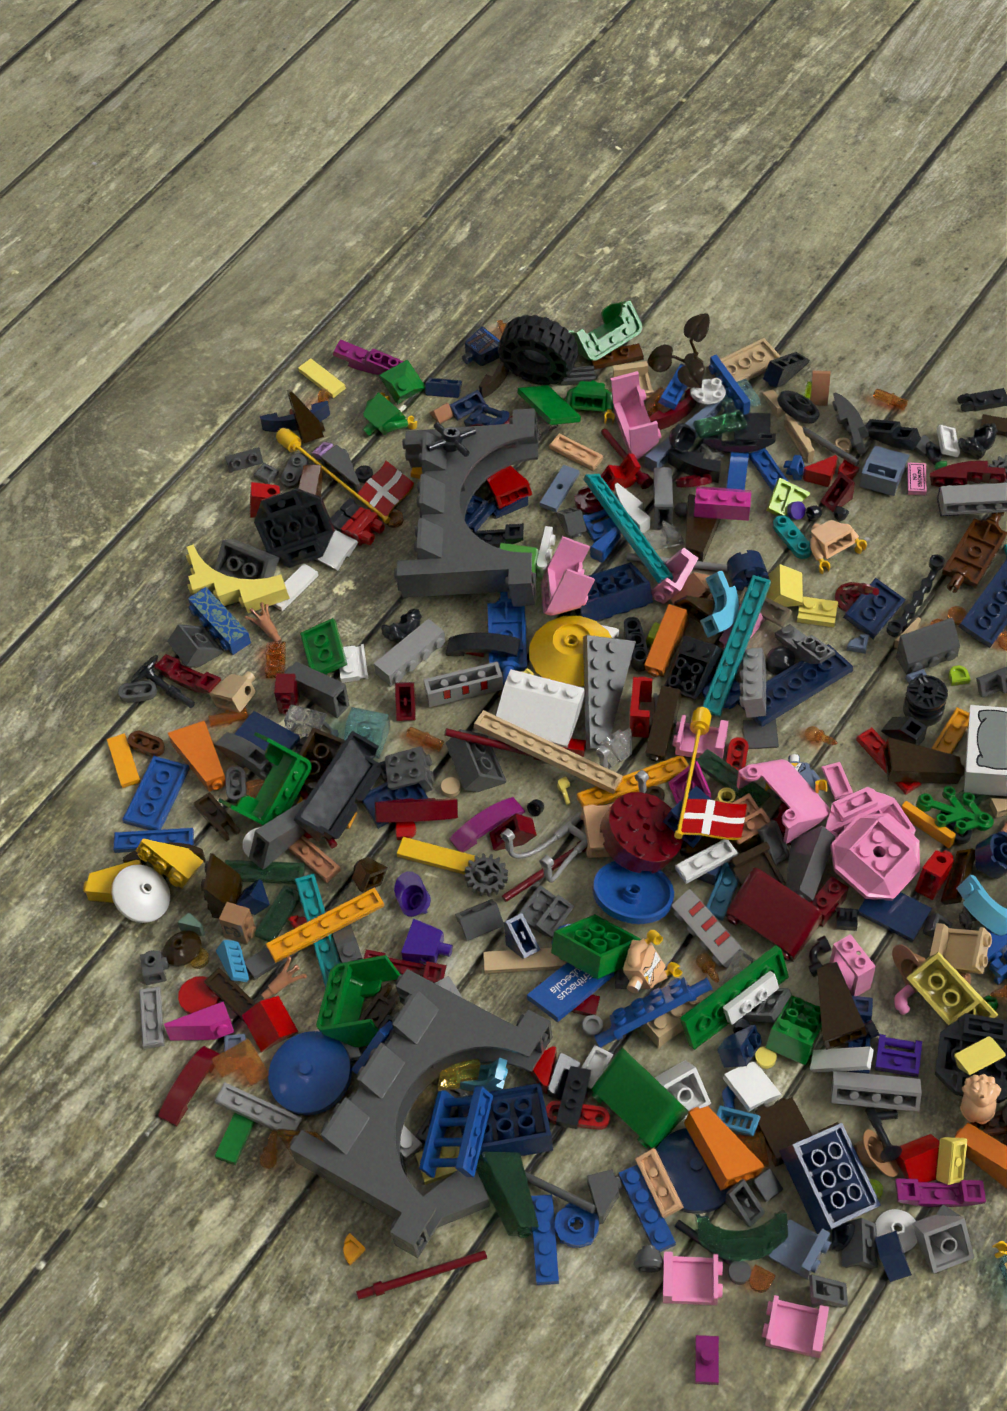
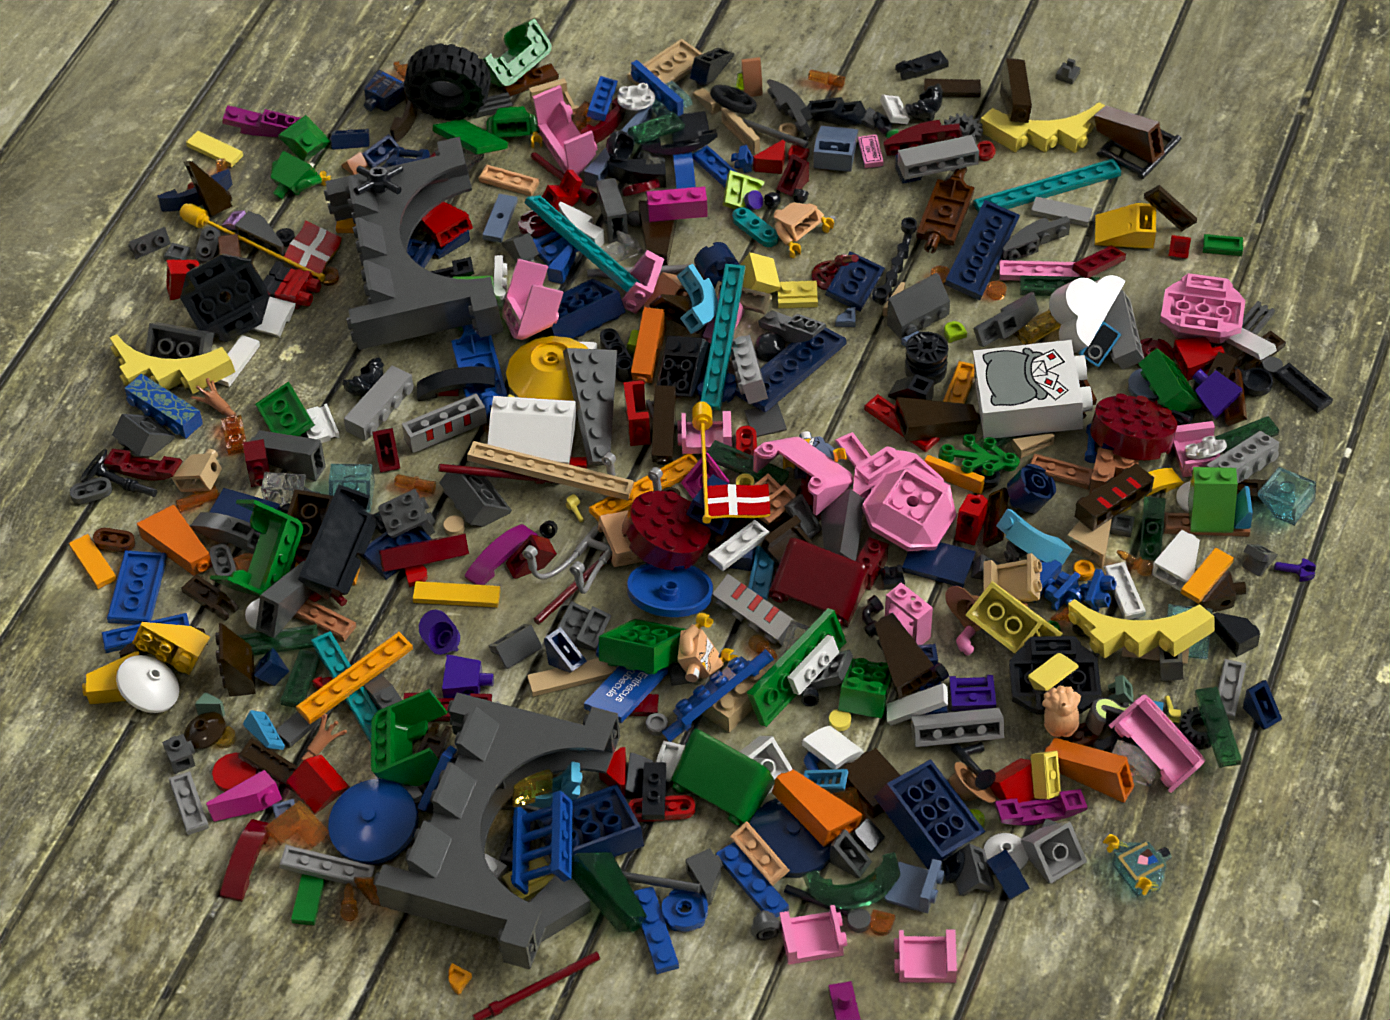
camera: 15 degrees left, 5 degrees down
medium nougat brick [219,902,256,944] -> none
dark brown slope [352,857,388,893] -> none
dark grey gear [464,853,508,897] -> none
clear slope [596,728,632,769] -> none
dark brown plant [647,313,710,388] -> none
dark blue slope [717,1025,762,1068] -> none
clear orange bar [805,726,838,745] -> none
dark grey slope [809,1275,848,1308] -> none

